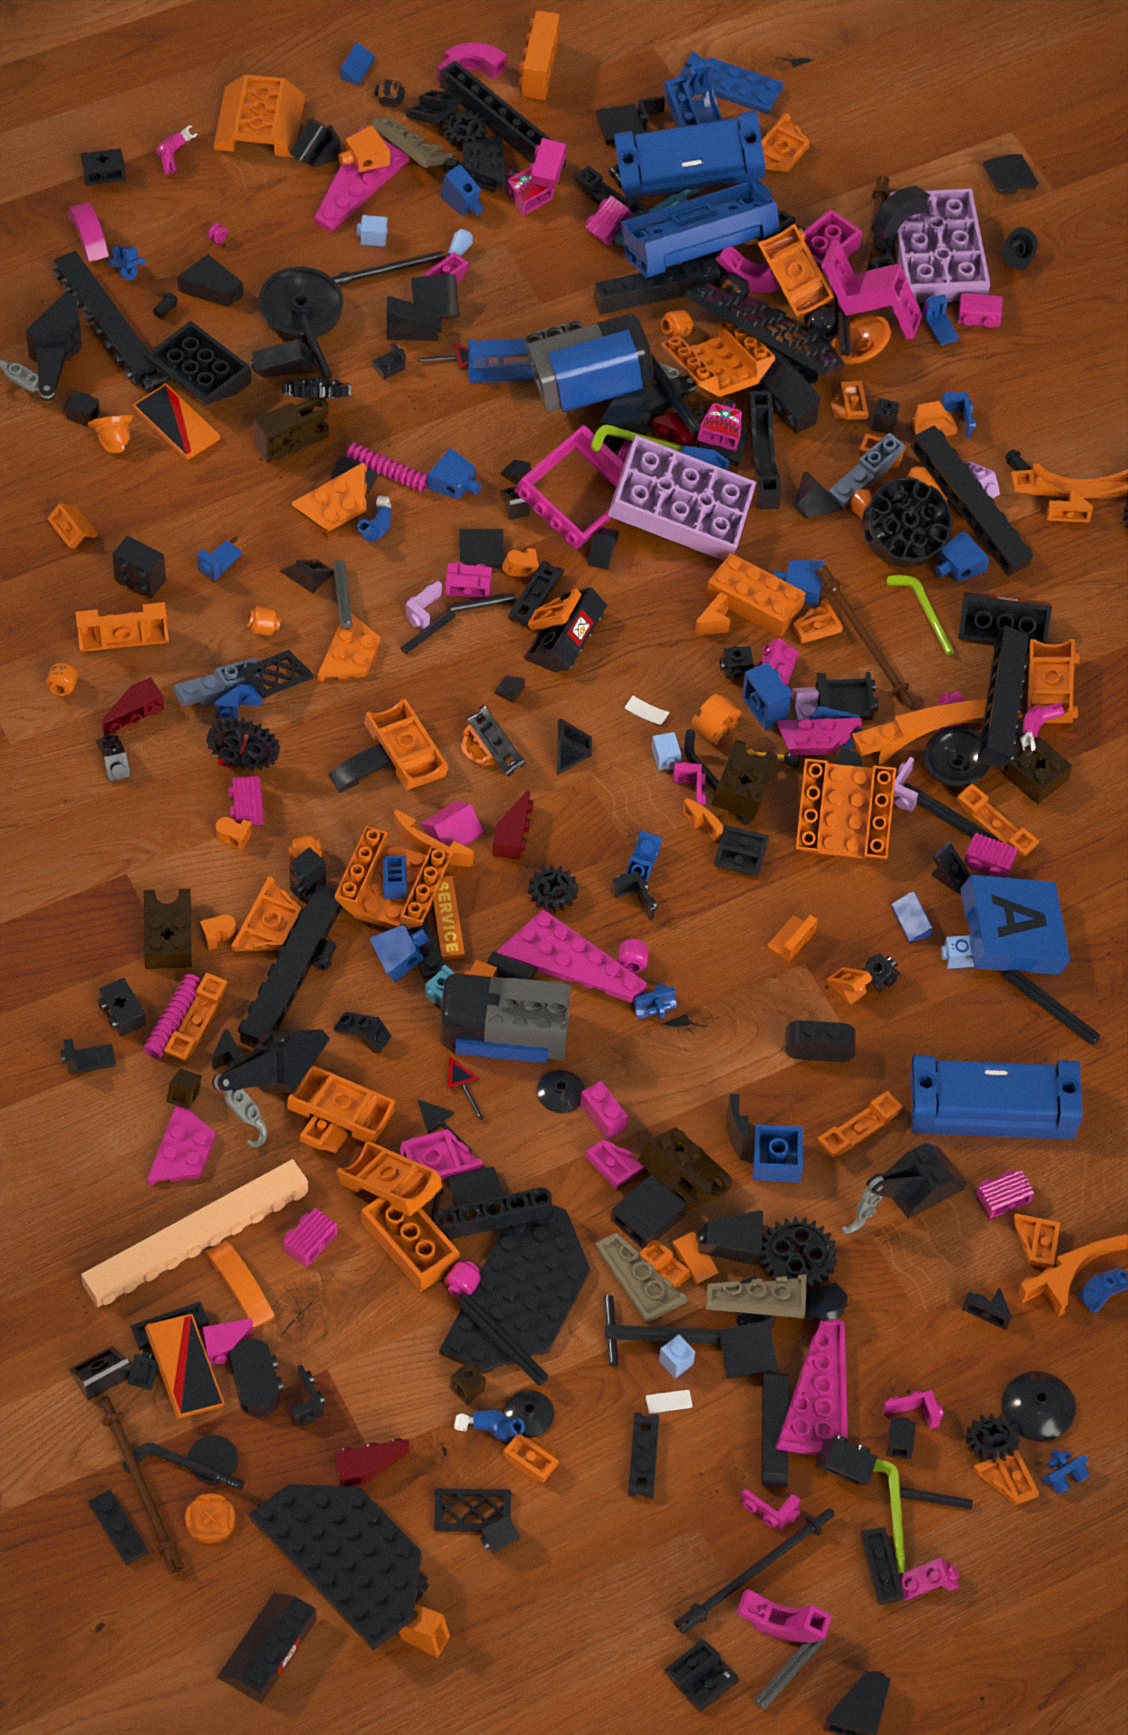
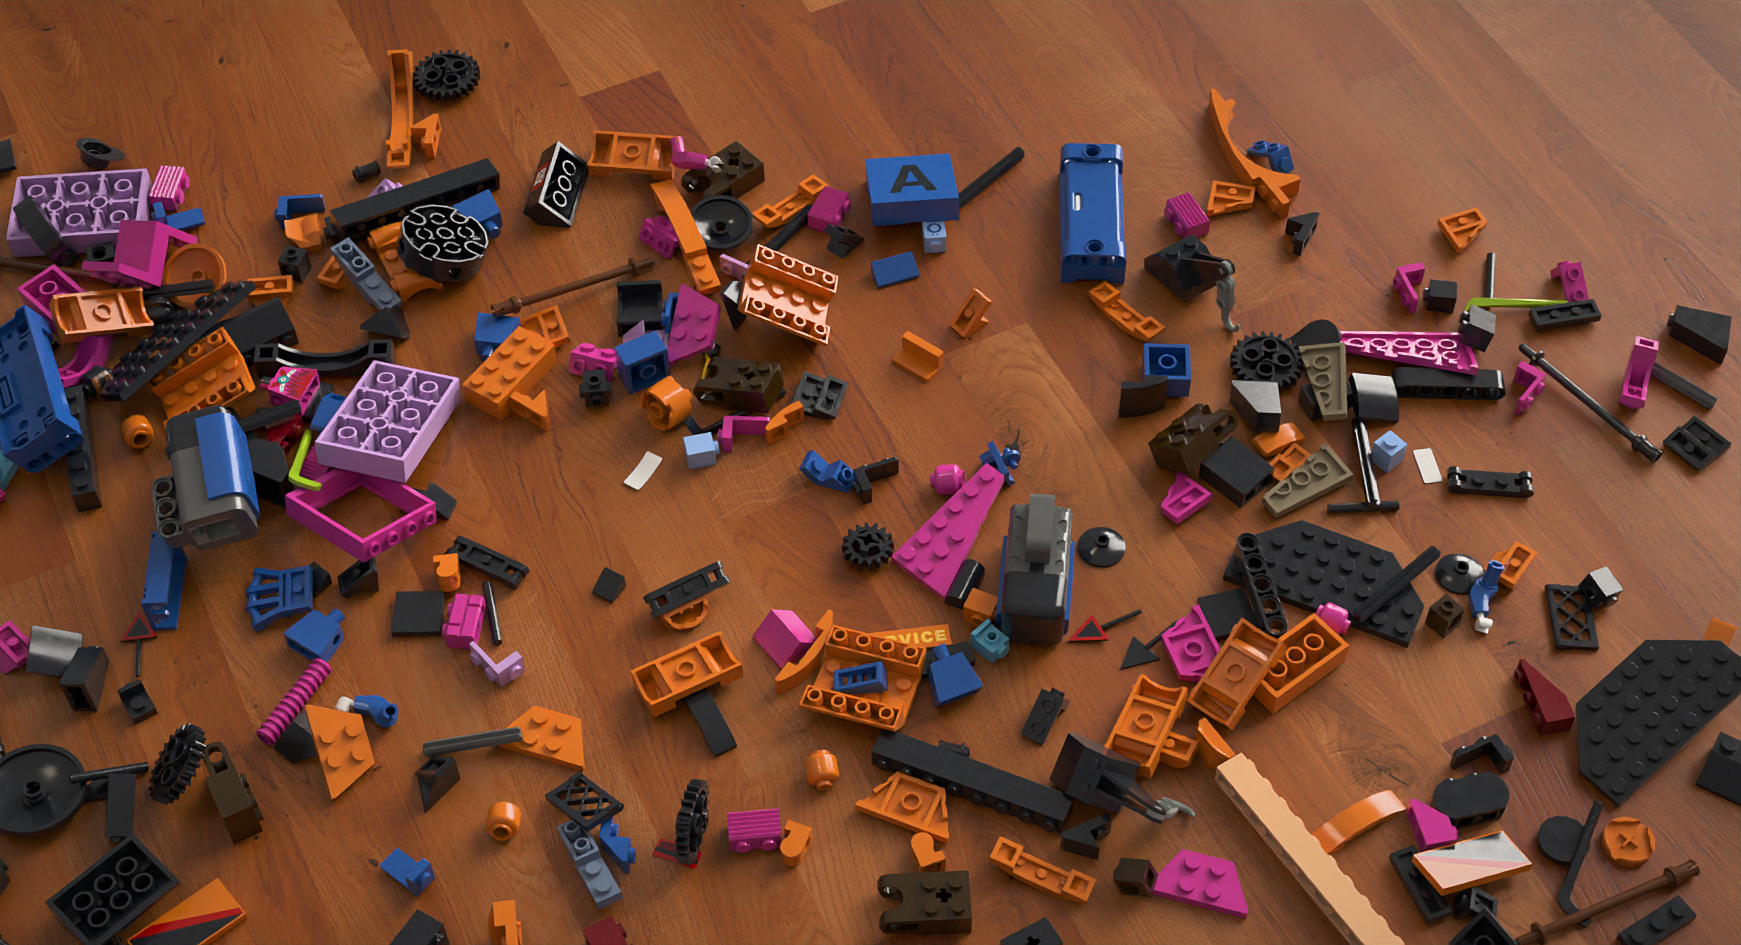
camera: 85 degrees left, 5 degrees down
dark pink piece [143,974,202,1058] -> none
dark pink brick [283,1208,337,1267] -> none
black brick [289,847,326,901] -> none
black bar [401,610,455,654] -> none
dark red slope [492,790,534,860] -> none
black slope [524,587,607,672] -> none
orange wing [527,588,582,631] -> none
black slope [557,719,592,775] -> none
dark pink brick [580,1081,628,1141] -> none
black brick [785,1020,856,1062] -> none
black brick [862,953,901,993] -> none
lime piece [886,575,954,656] -> none
black gear [966,1413,1020,1463] -> none
black brick [978,625,1030,771] -> none
black dish [1001,1371,1076,1441] -> none
blue hips [1041,1449,1090,1494] -> none
none -> blue plate [245,565,313,632]
none -> orange slope [1194,718,1236,770]

